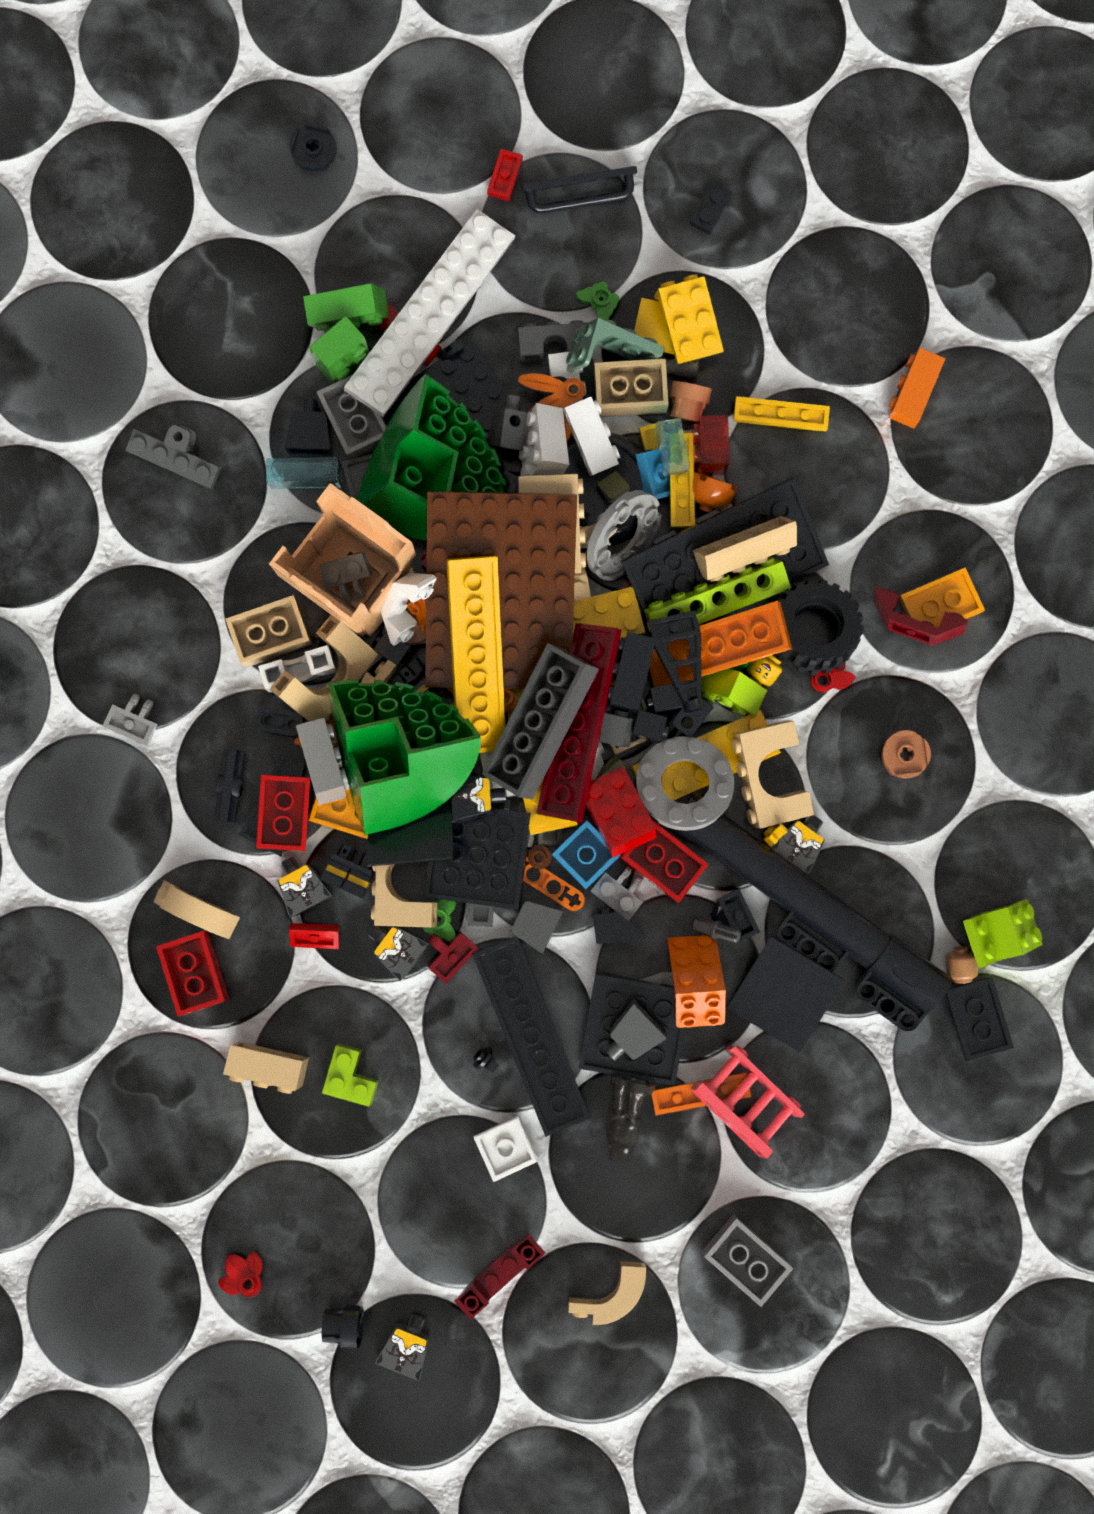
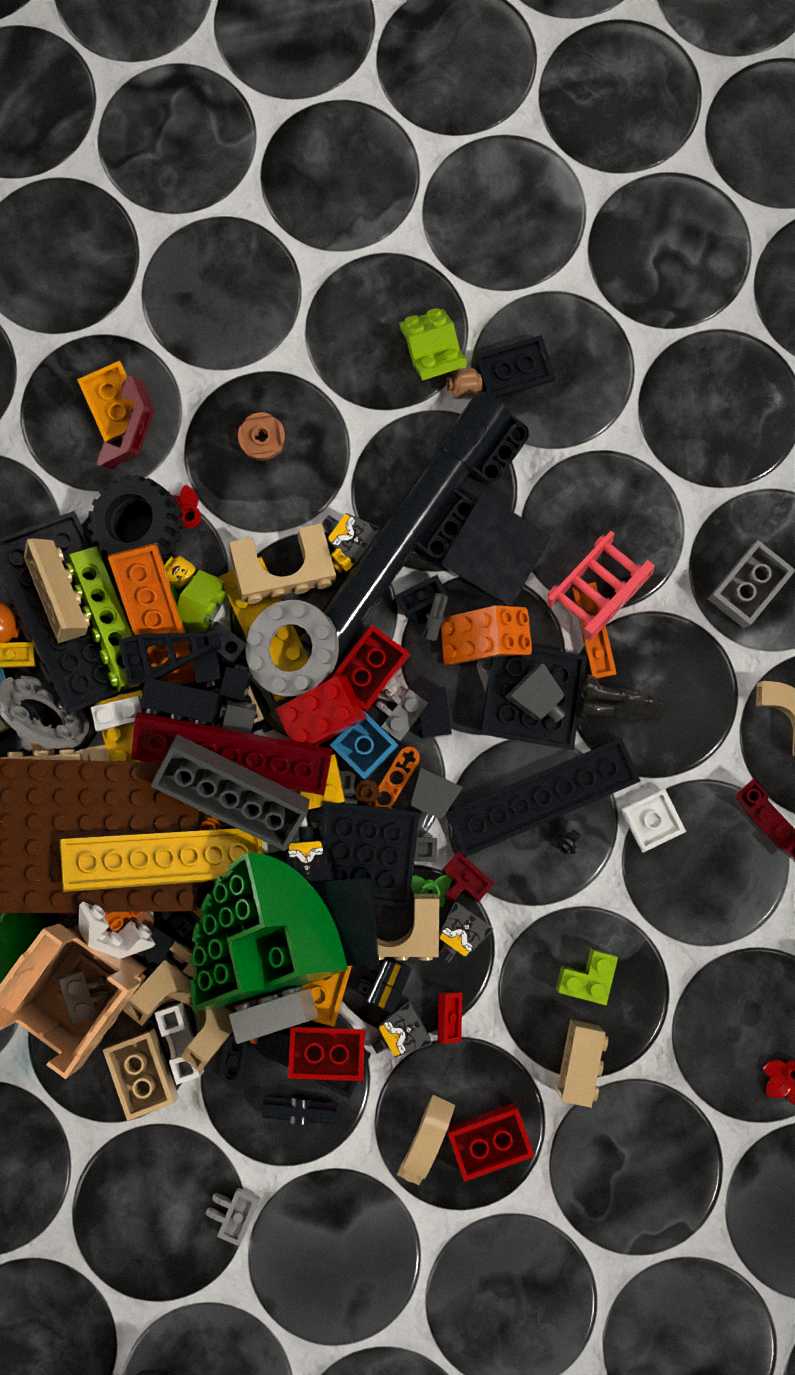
camera: 85 degrees left, 0 degrees up
none -> white plate [91,696,144,732]

